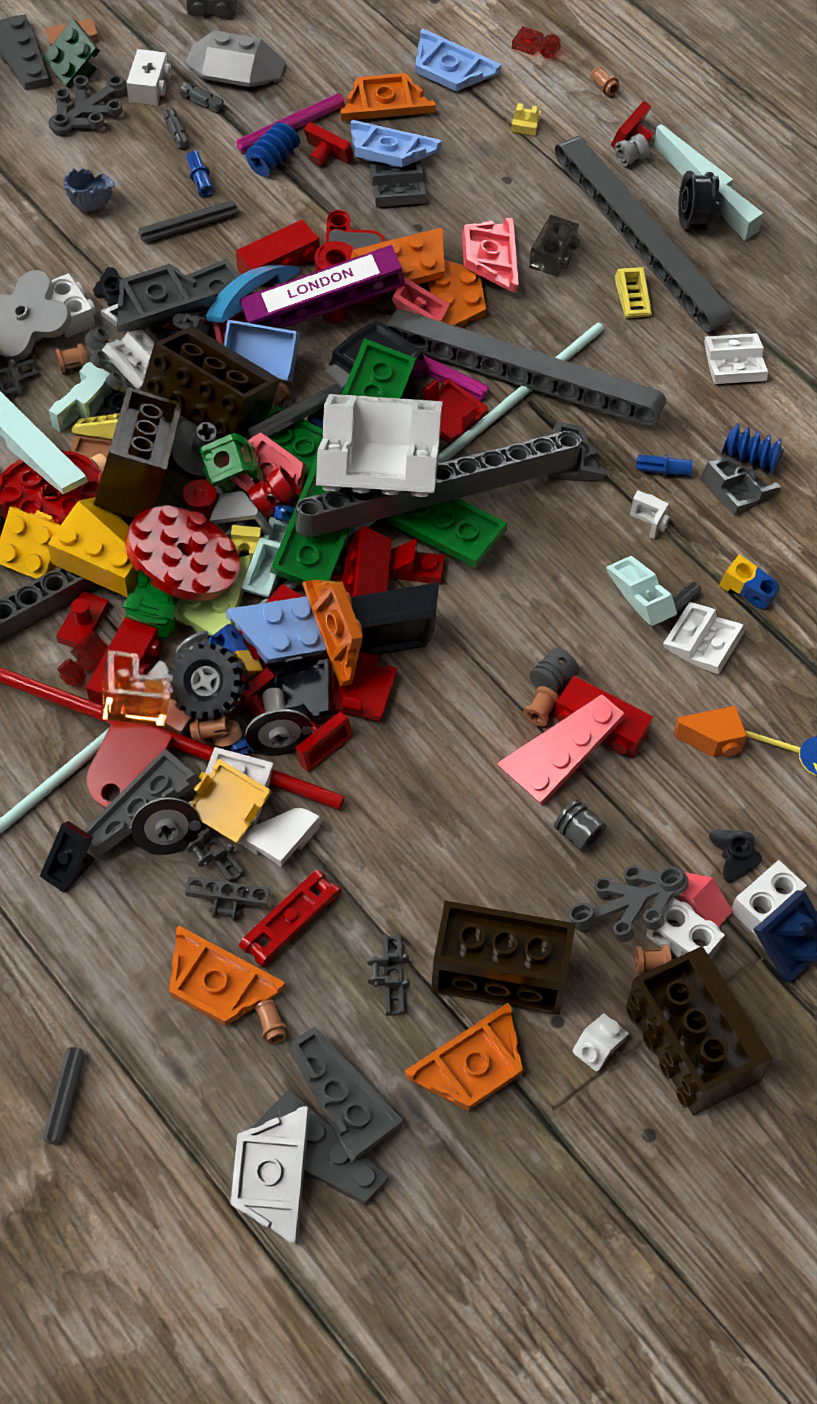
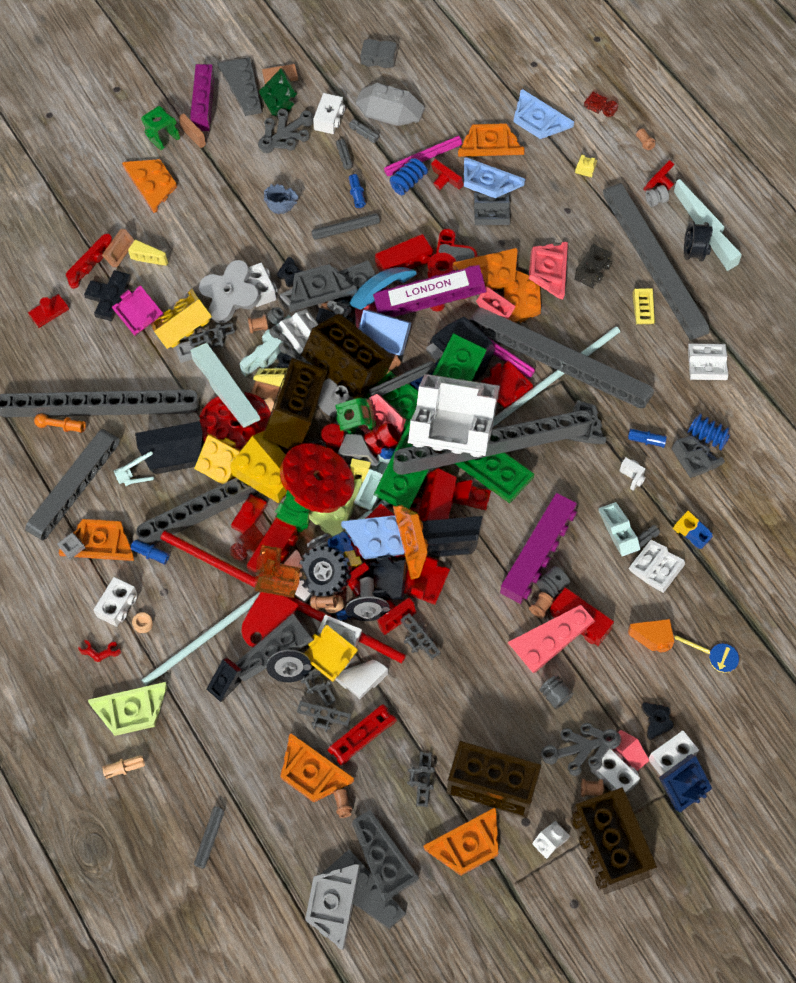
camera: 10 degrees right, 5 degrees up
none -> dark grey piece [400,613,441,660]
none -> magenta brick [500,493,578,604]

